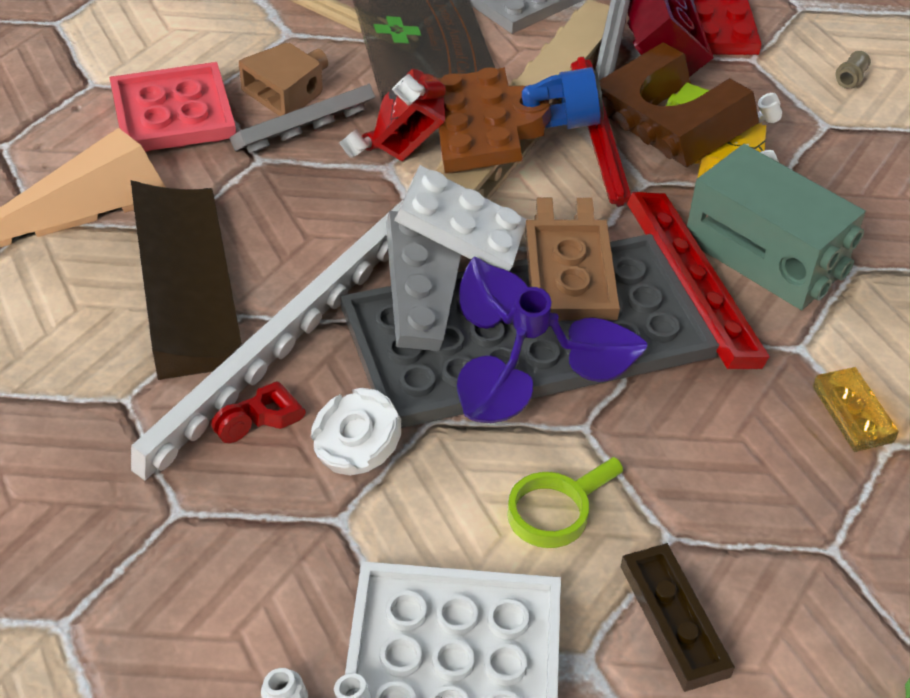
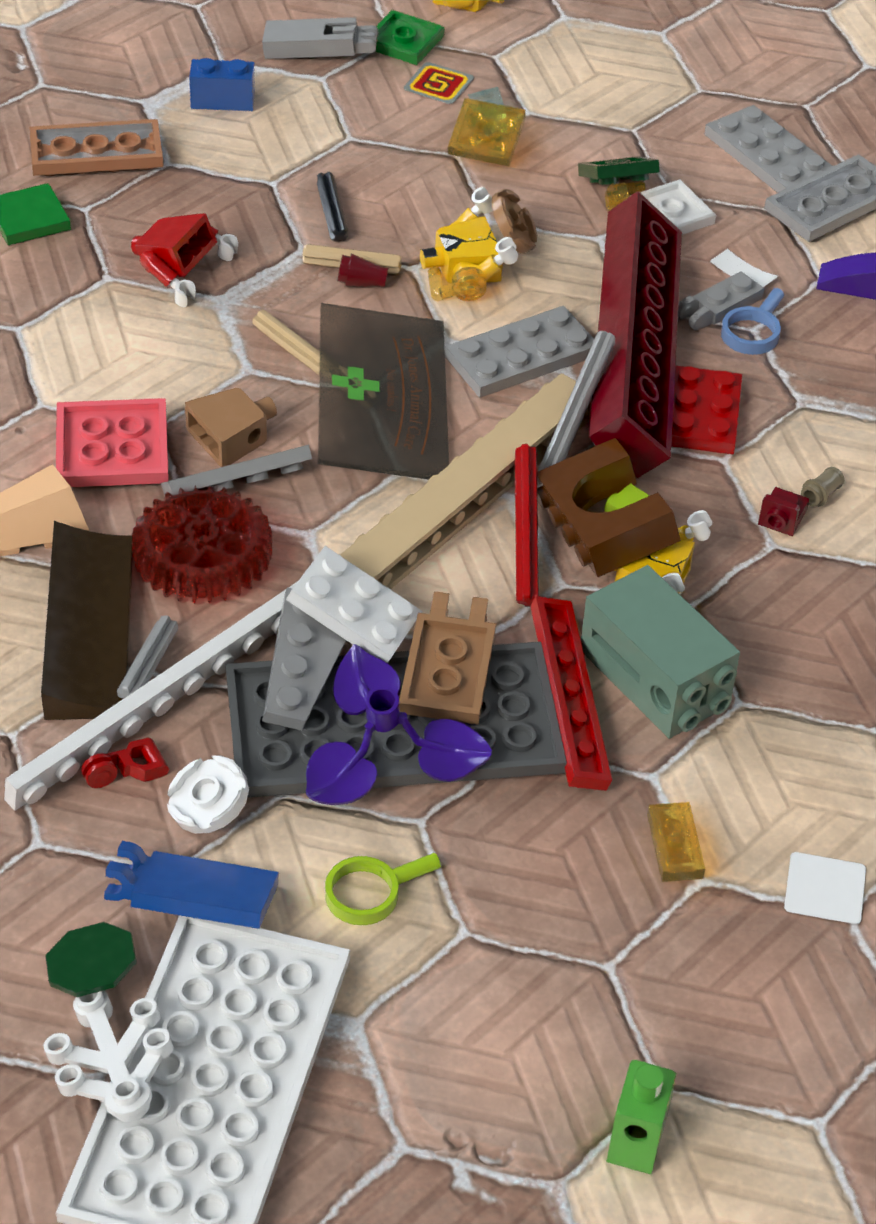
camera: 10 degrees right, 0 degrees up
red torso [339,69,446,161] -> none
dark orange plate [437,67,604,173] -> none
dark brown plate [620,543,735,692] -> none
none -> dark green piece [45,922,137,998]
none -> blue tile [104,841,279,929]
none -> light grey axle [117,615,178,699]
none -> clear red gear [132,485,273,604]
none -> dark red bracket [758,487,810,537]

